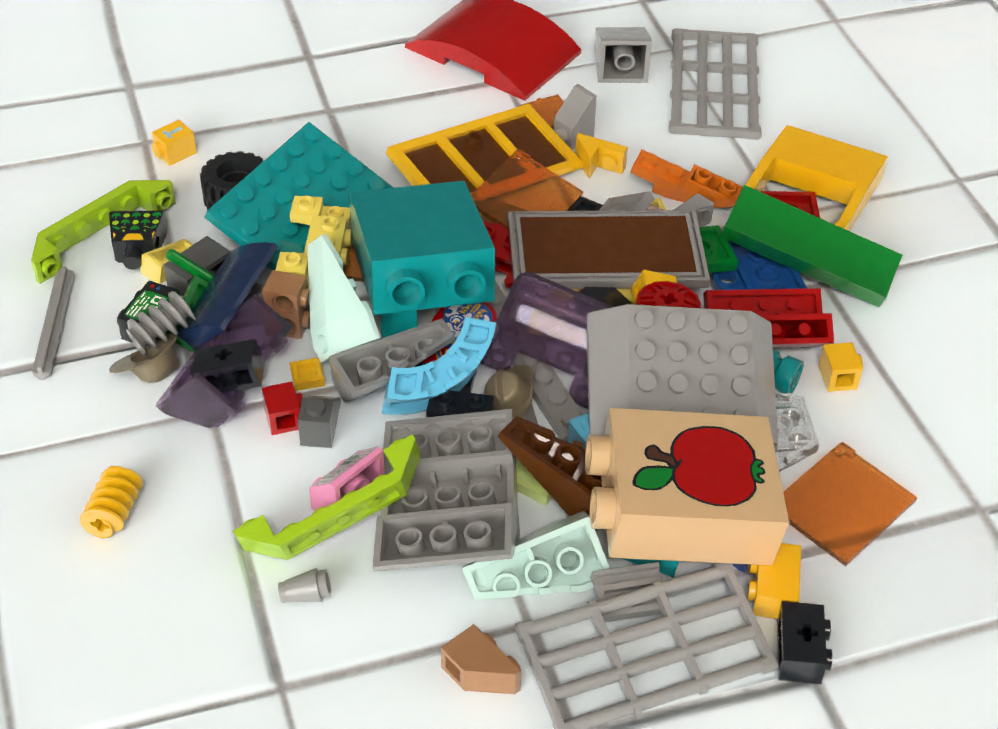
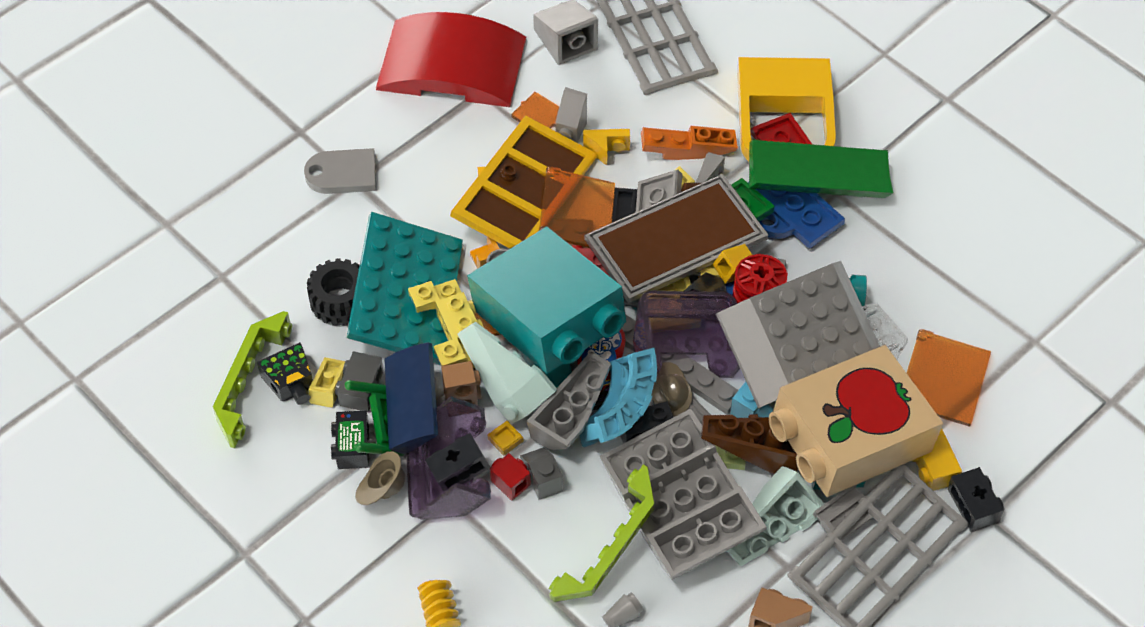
camera: 25 degrees left, 10 degrees up
light grey axle [32,267,74,380] -> none
light grey piece [126,291,196,356] -> none
yellow brick [152,119,197,166] -> none
bright pink slope [309,447,385,511] -> none
red brick [703,288,834,348] -> none
yellow brick [818,342,863,392] -> none
none -> light grey tile [304,148,376,194]

